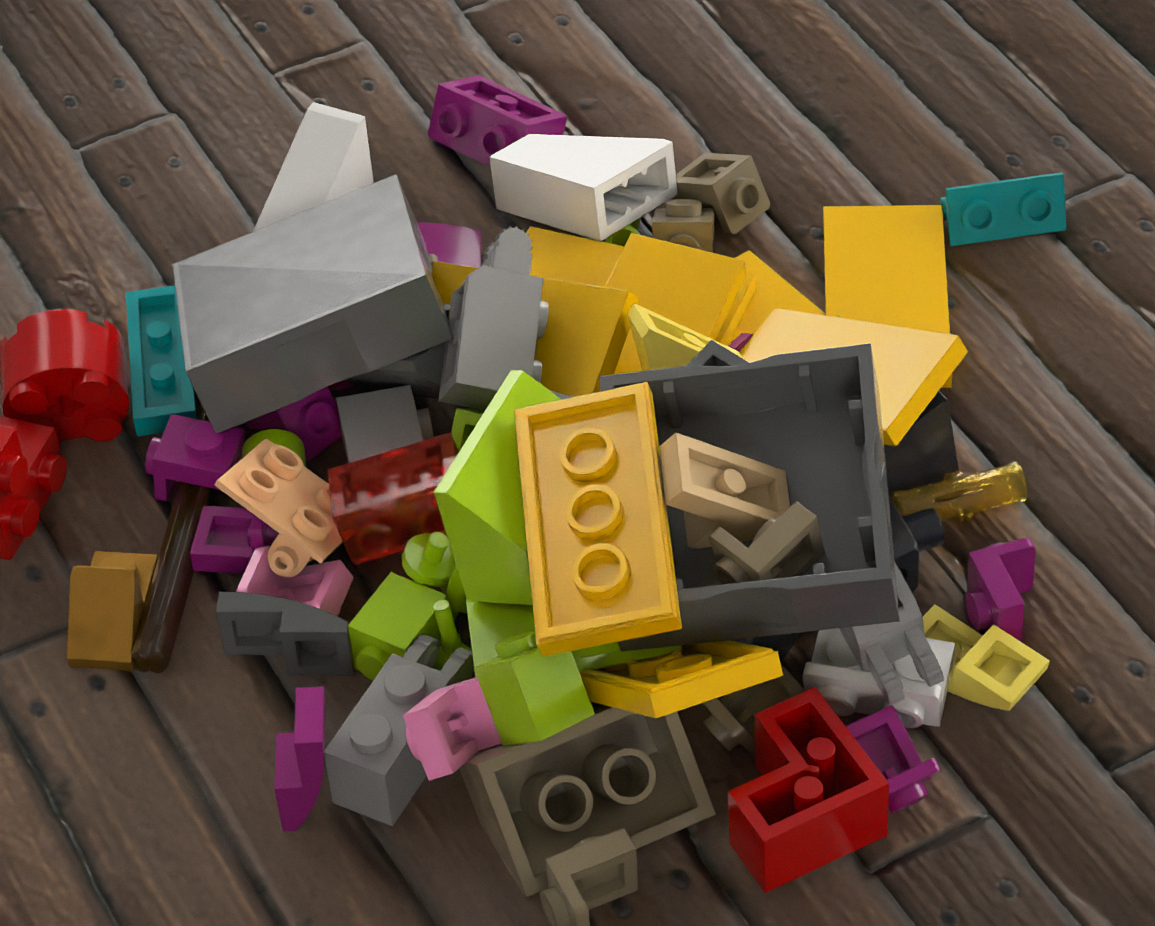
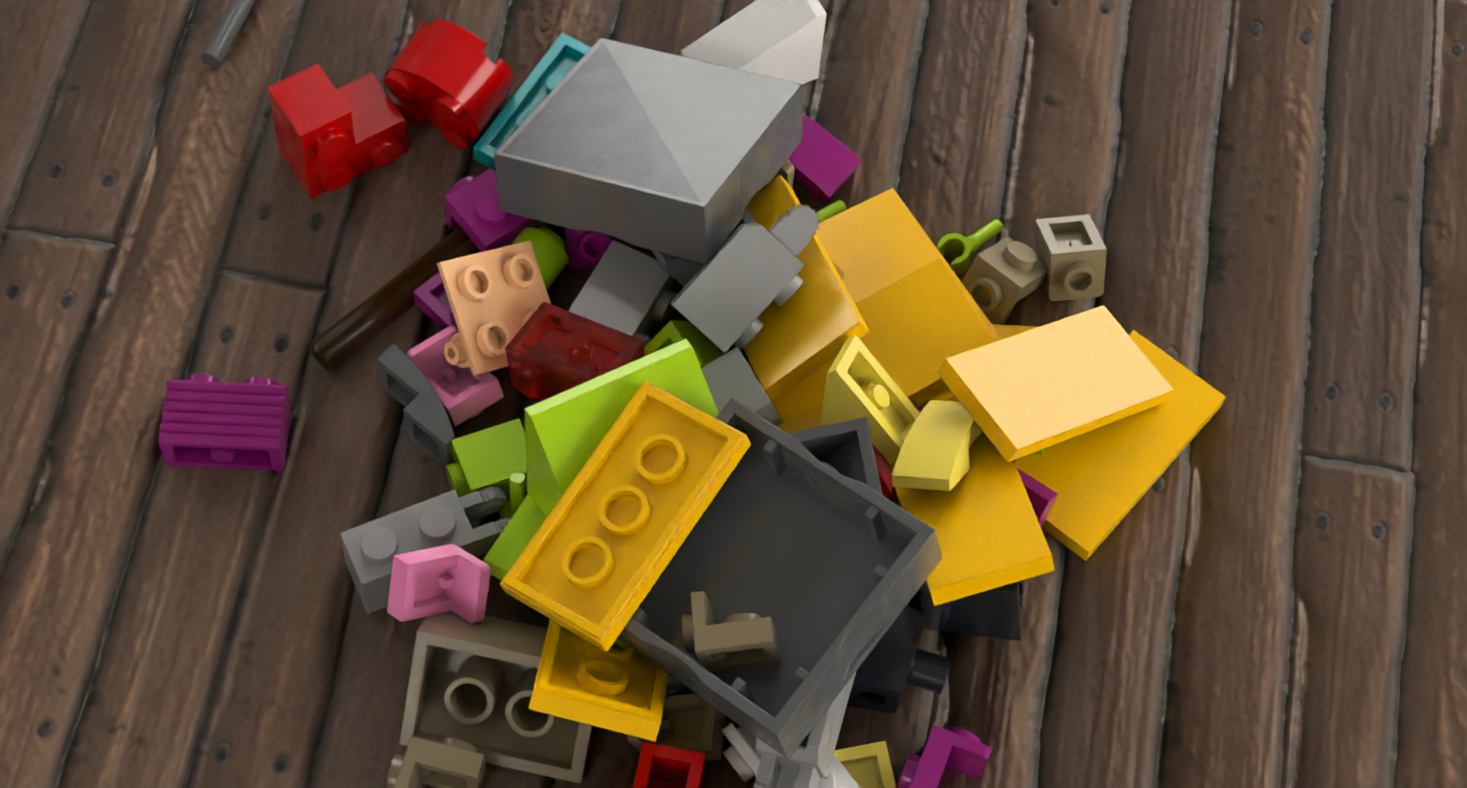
camera: 30 degrees right, 15 degrees up
pearl gold slope [67,551,158,671] -> none
magenta slope [274,686,326,831] -> none
magenta bracket [428,75,568,167] -> none
lime brick [474,631,595,746] -> none
white slope [490,134,678,242] -> none
tan slope [659,433,790,549] -> none
clear yellow pin [891,462,1027,523] -> none
teal hinge [939,172,1066,246] -> none
none -> magenta brick [159,373,292,472]
none -> light yellow slope [891,400,983,491]
none -> yellow tile [937,305,1174,462]

